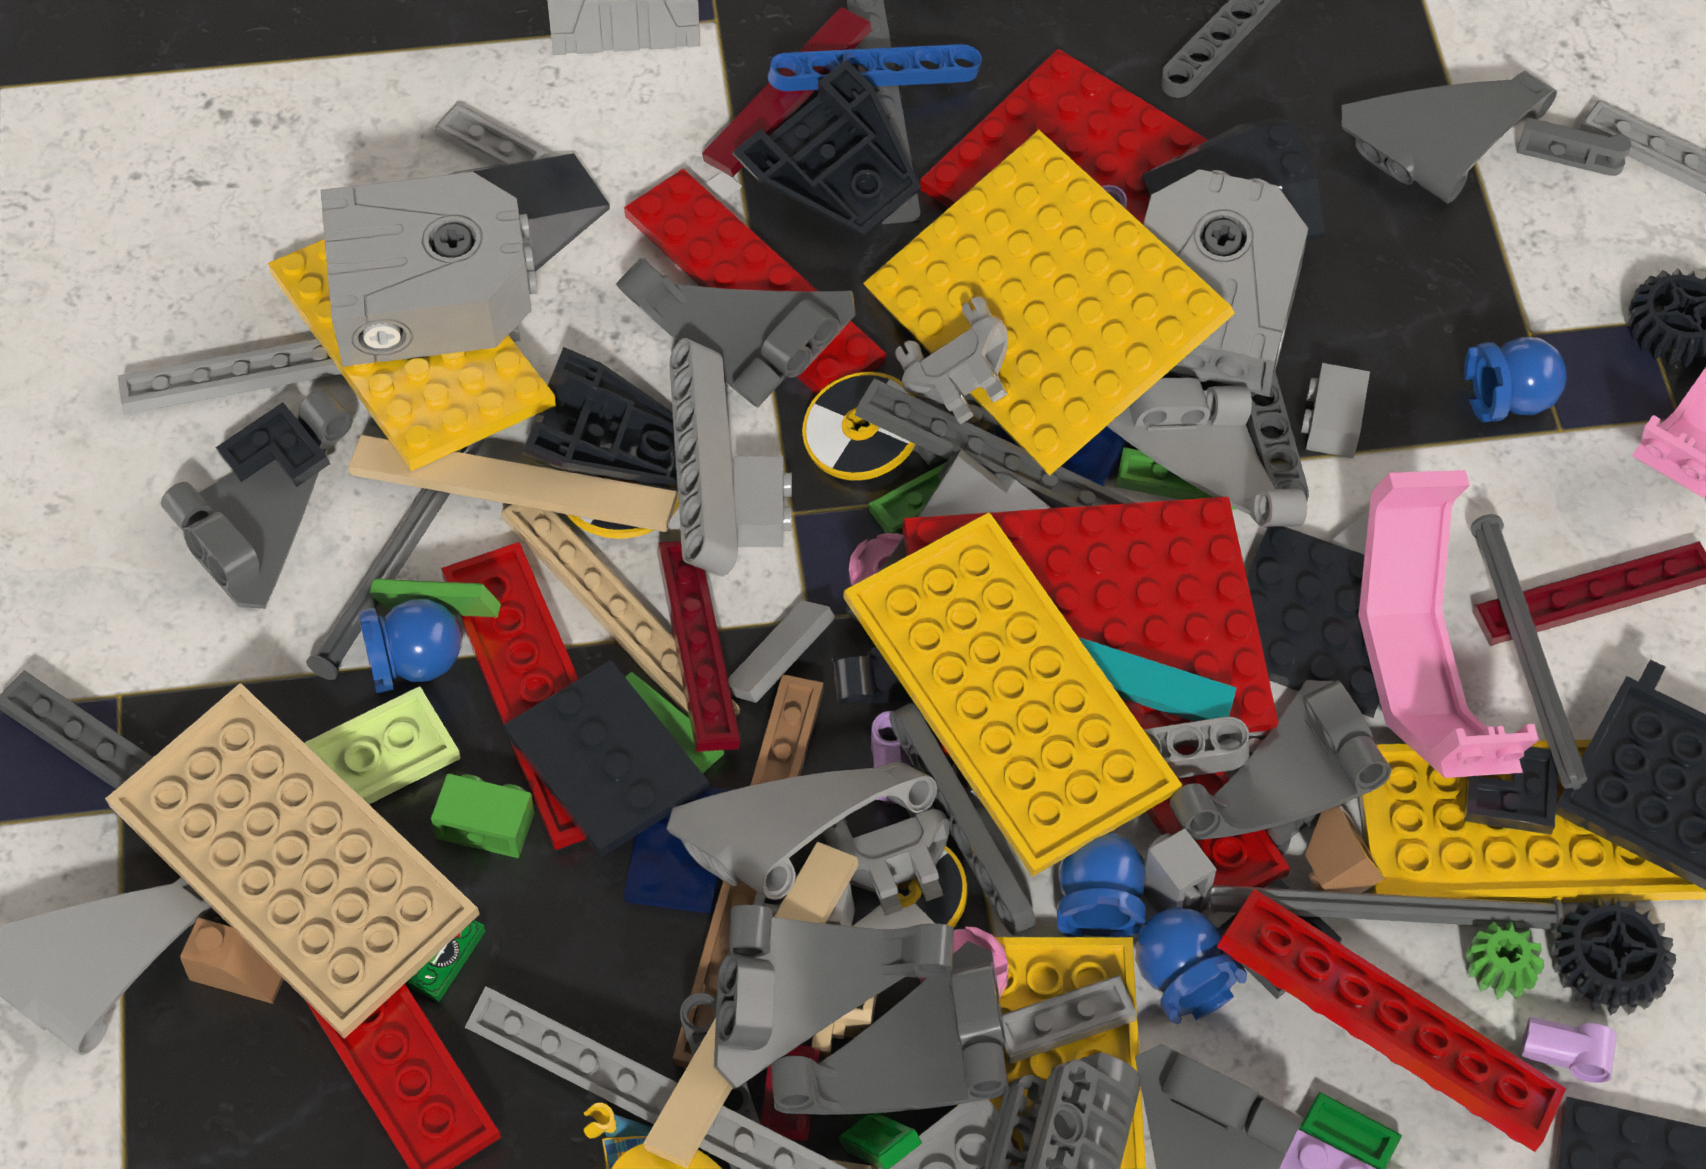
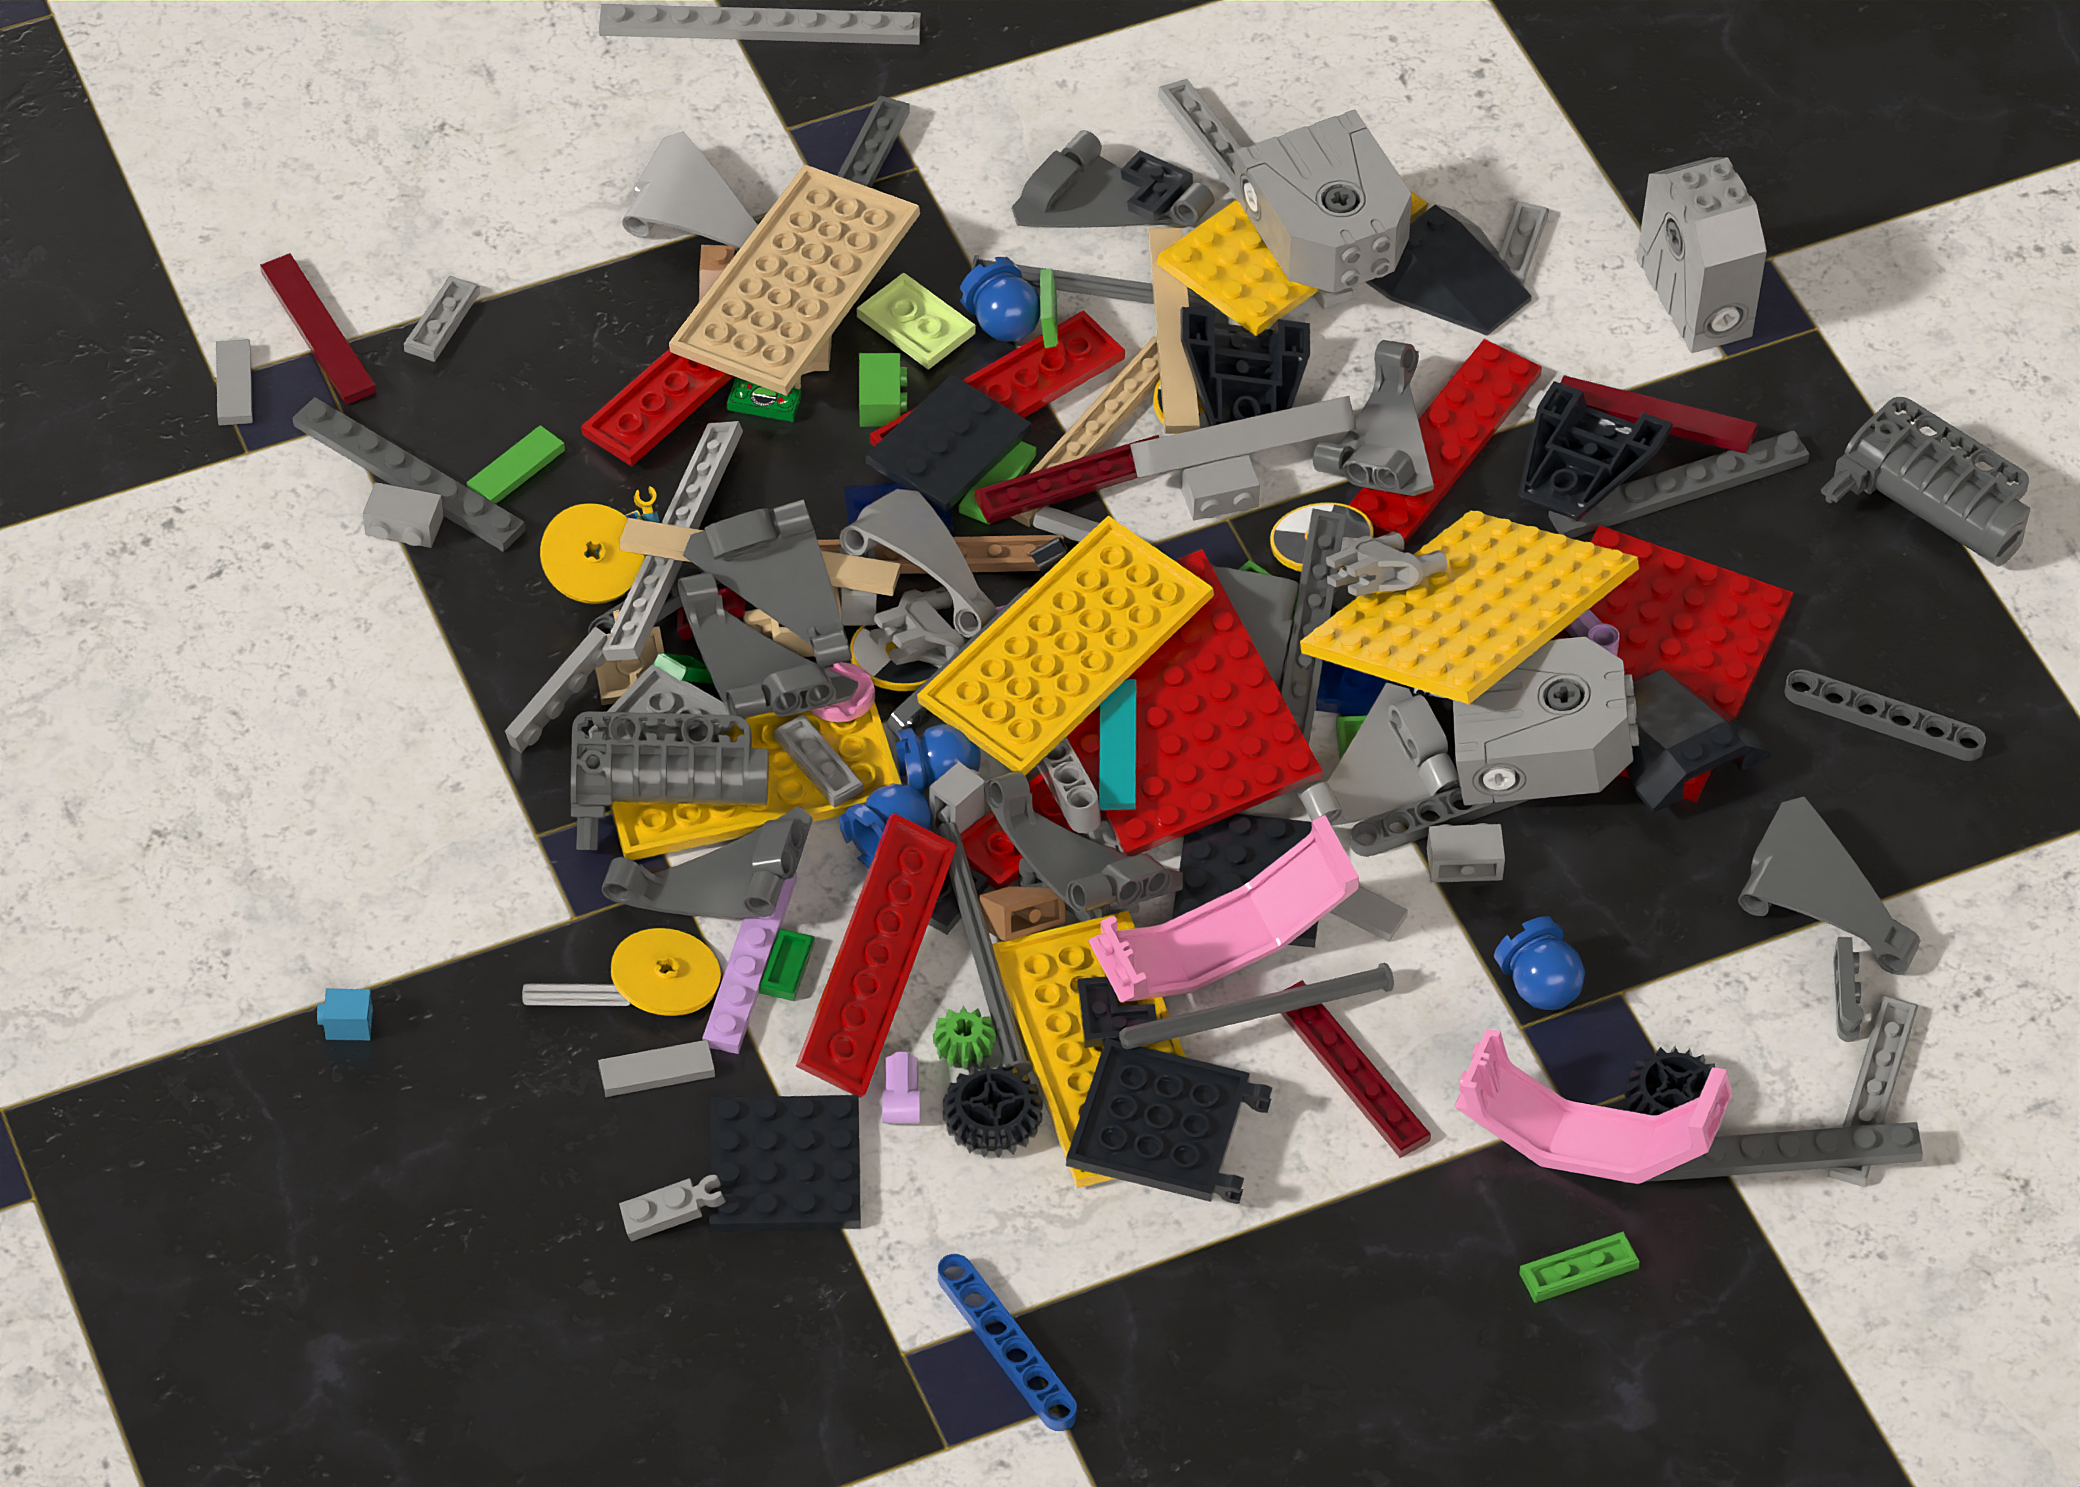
camera: 75 degrees right, 5 degrees down
blue beam [768,44,982,91] -> none

